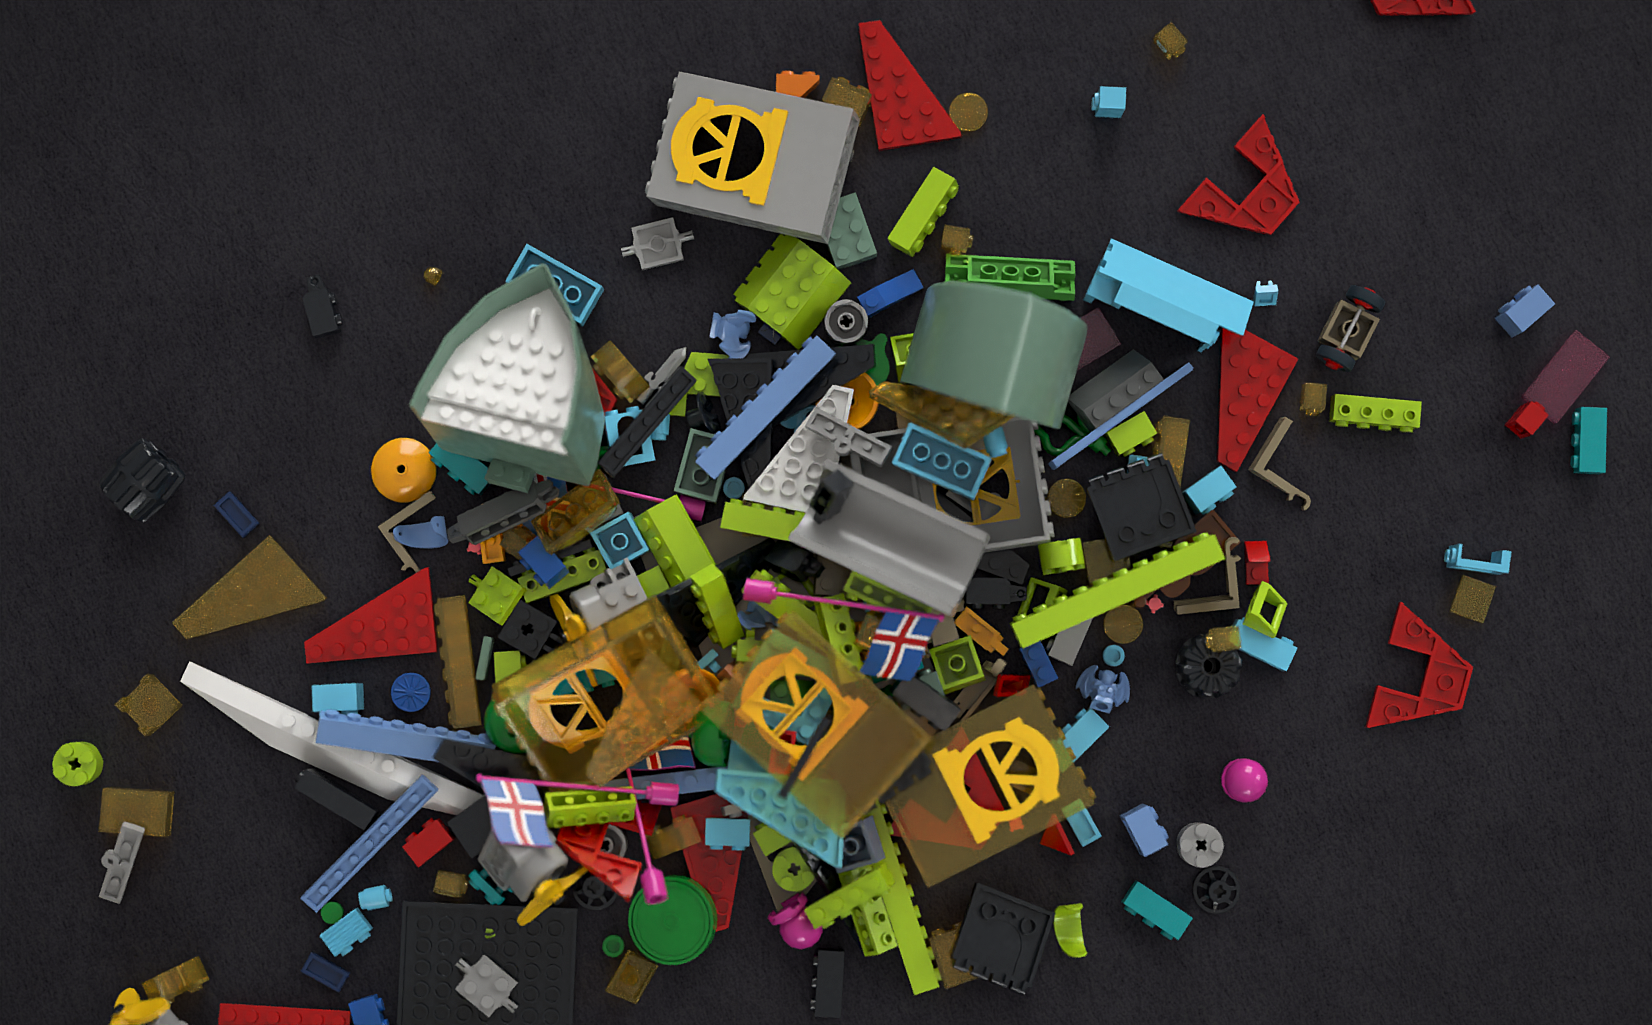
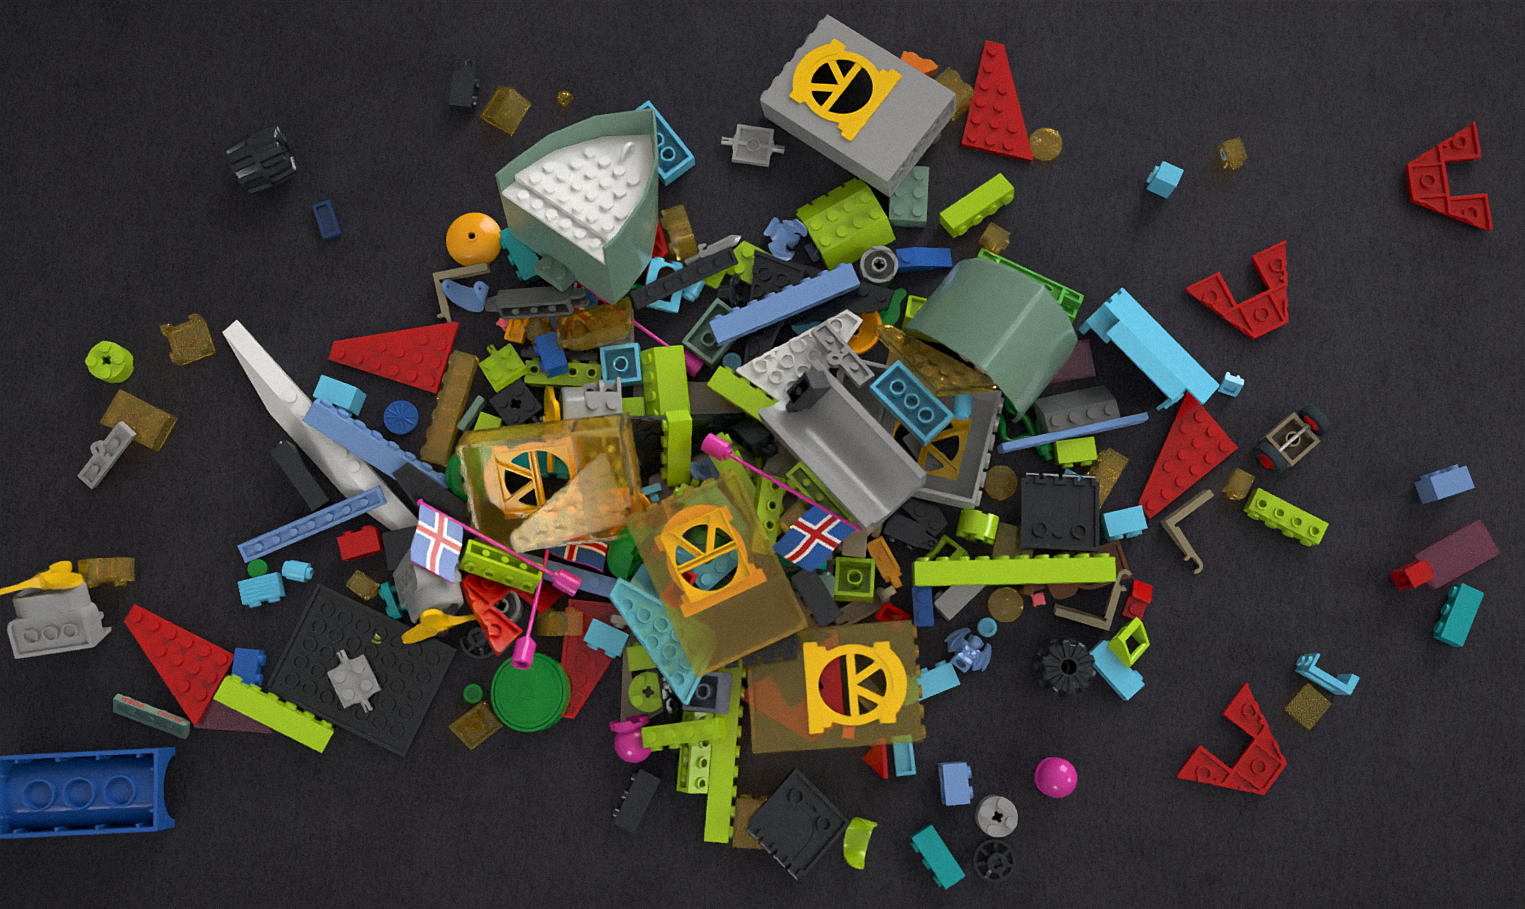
camera: 25 degrees right, 5 degrees down
clear yellow wing [172,535,327,639] -> none
dark blue tile [301,951,351,993] -> none
black bar [778,717,831,800] -> none
clear yellow brick [1206,626,1242,653] -> none
none -> clear yellow slope [480,86,531,135]

